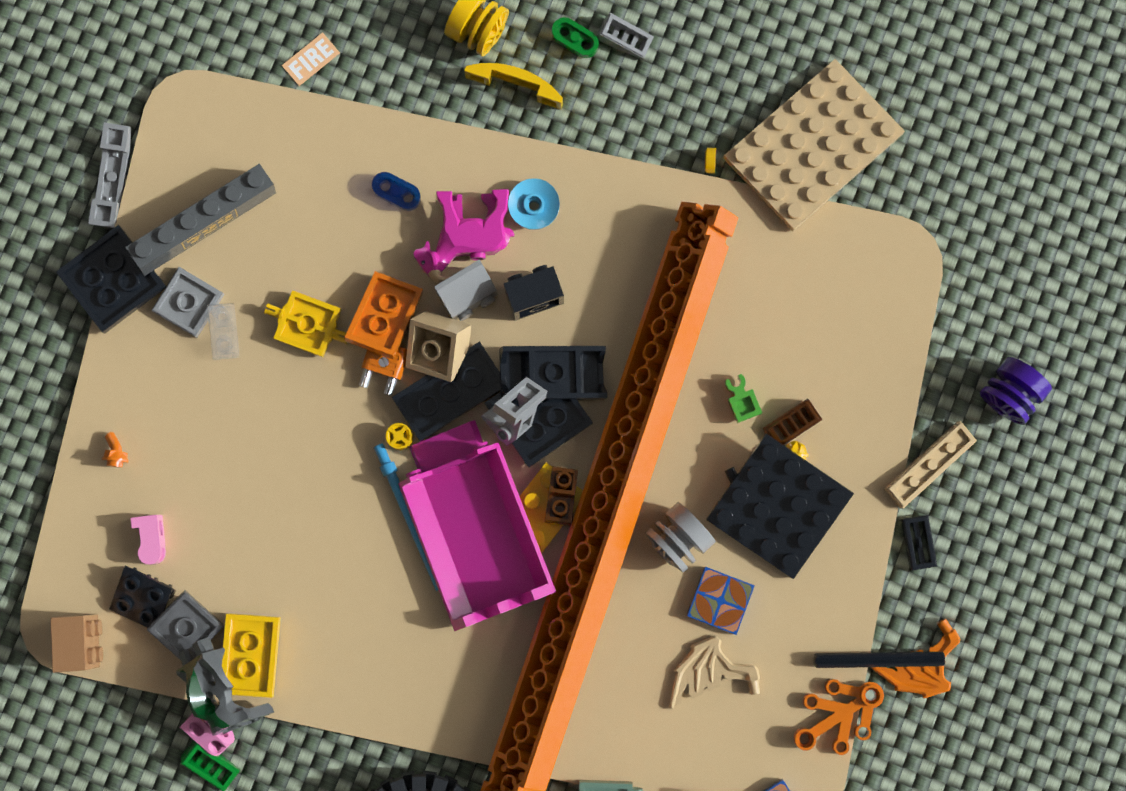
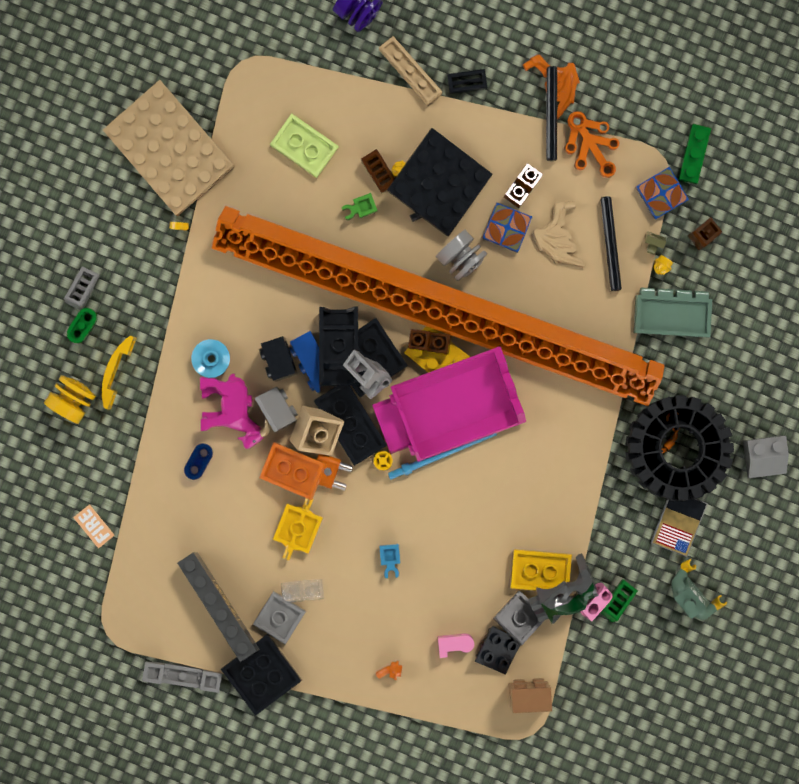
camera: 85 degrees left, 5 degrees up
none -> yellowish green tile [270,113,339,178]
none -> blue slope [289,331,321,393]
none -> dark azure plate [379,544,400,578]
none -> slope [504,163,543,208]
none -> black axle [600,196,622,291]

